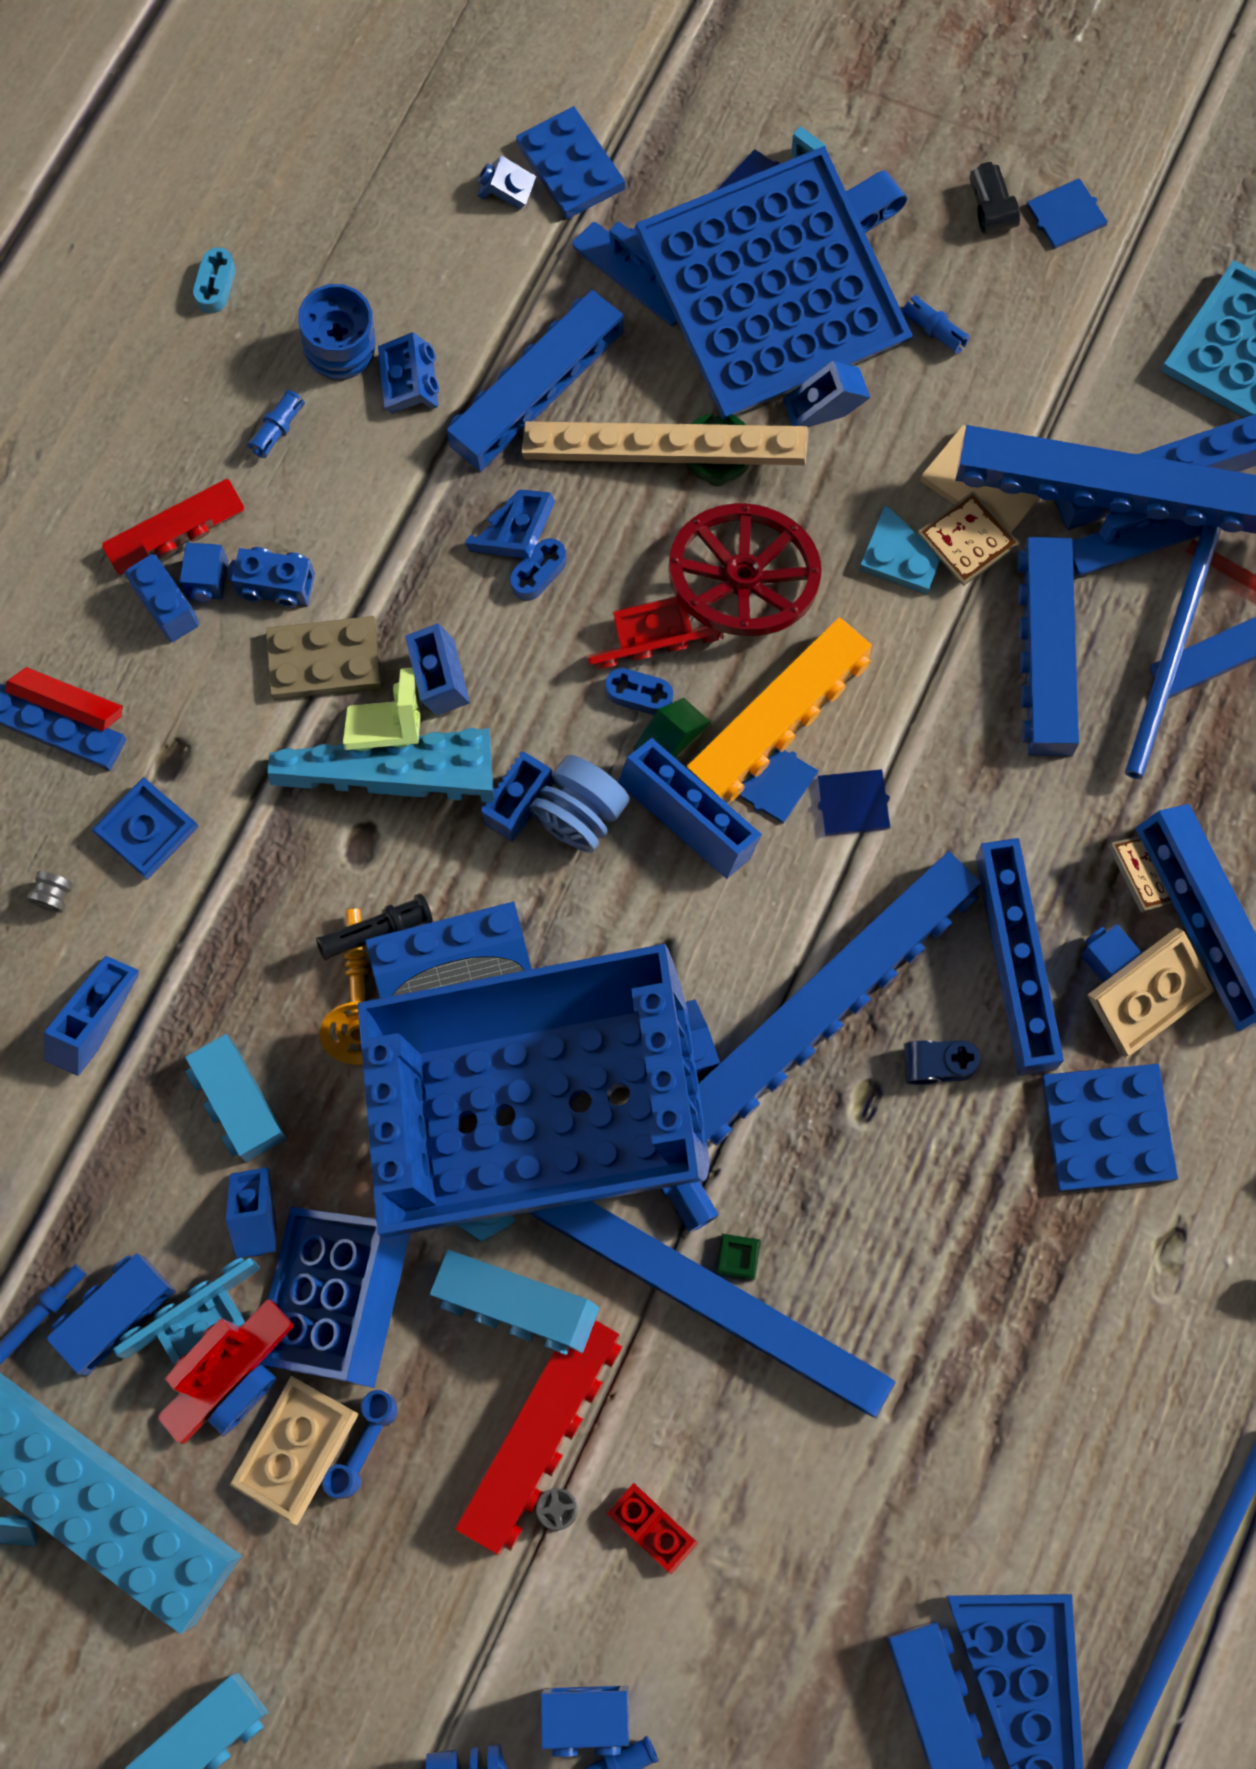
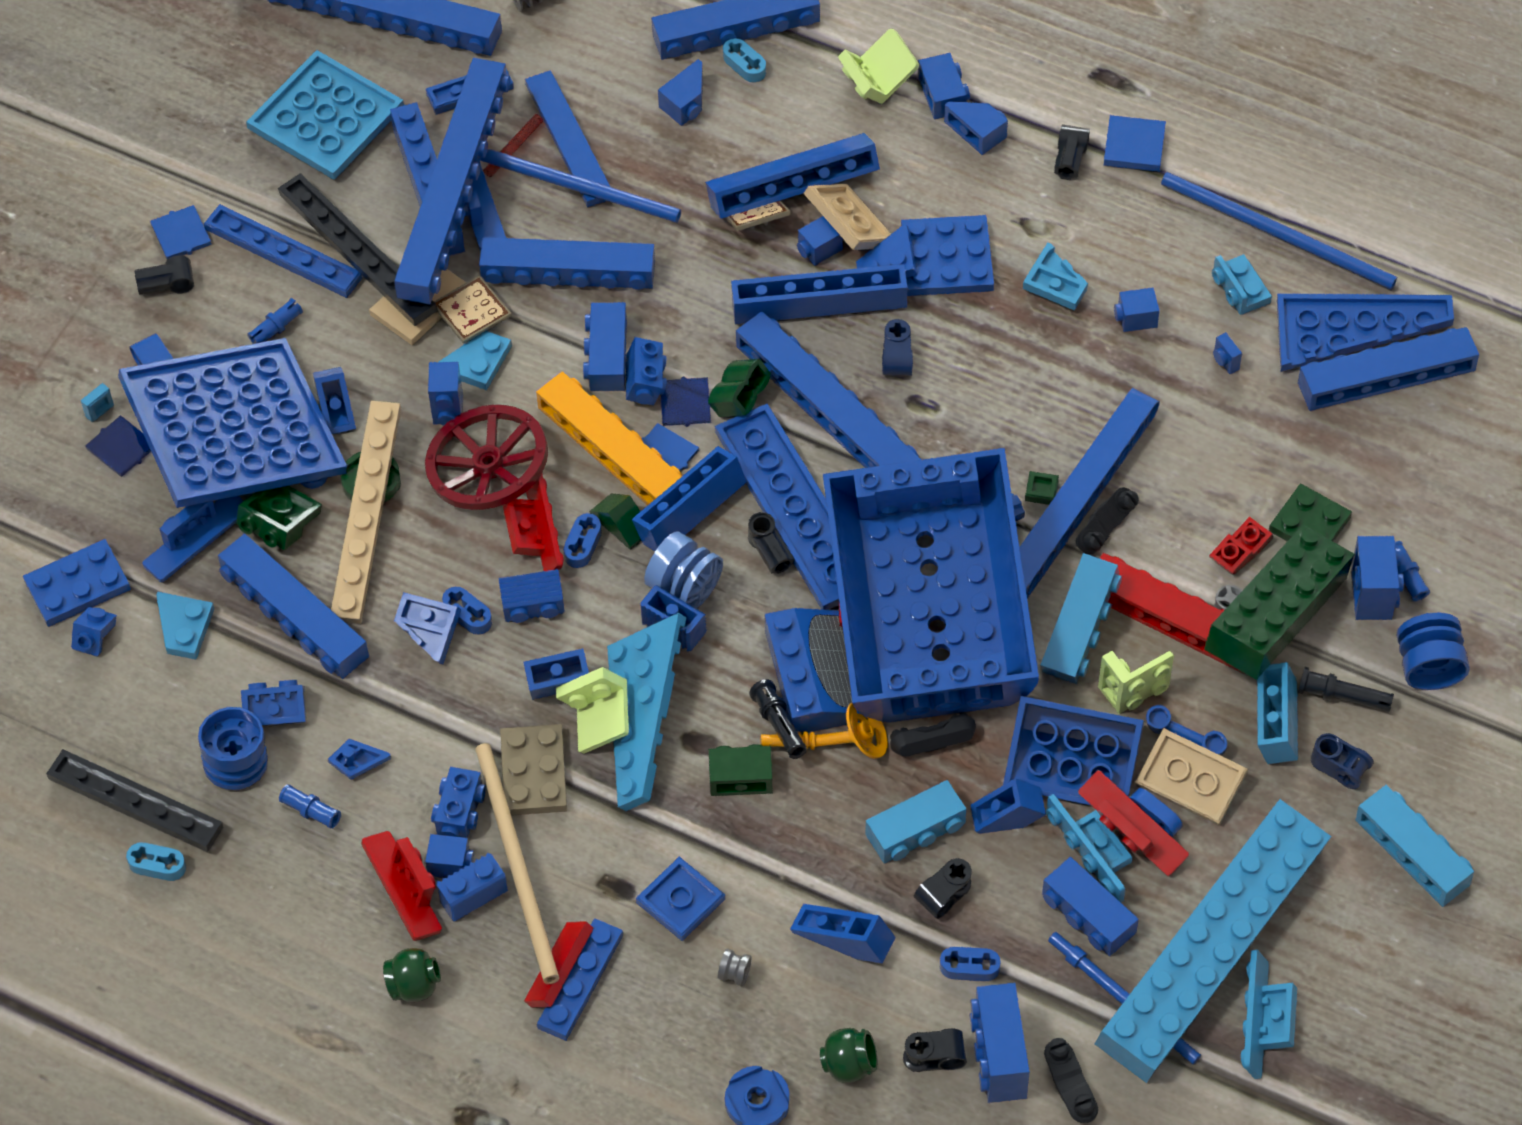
camera: 90 degrees left, 15 degrees down
none -> black plate [46,749,224,852]
none -> dark azure wing [156,592,215,660]
none -> blue tile [204,204,363,298]
none -> dark green plate [236,486,322,550]
none -> black plate [278,173,438,326]
none -> blue piece [328,739,391,780]
none -> dark green piece [383,948,441,1002]
none -> blue brick [428,362,463,425]
none -> tan piece [475,743,559,984]
none -> blue brick [498,569,565,623]
none -> blue brick [583,302,627,391]
none -> blue brick [626,337,667,406]
none -> dark green brick [708,359,771,417]
none -> dark green brick [708,744,773,796]
none -> blue plate [715,403,839,610]
none -> black piece [748,512,794,574]
none -> blue wing [856,224,917,278]
none -> black piece [890,712,976,757]
none -> black piece [913,858,972,919]
none -> blue beam [940,947,1001,981]
none -> dark azure wing [1023,242,1088,311]
none -> black piece [1075,487,1139,555]
none -> yellowish green bracket [1098,651,1174,714]
none -> blue brick [1114,287,1159,332]
none -> dark green brick [1204,525,1355,680]
none -> dark azure bracket [1212,254,1272,315]
none -> blue plate [1213,332,1242,374]
none -> dark azure brick [1257,662,1298,764]
none -> dark green plate [1269,483,1352,542]
none -> black pin [1298,666,1394,713]
none -> dark blue piece [1311,733,1374,789]

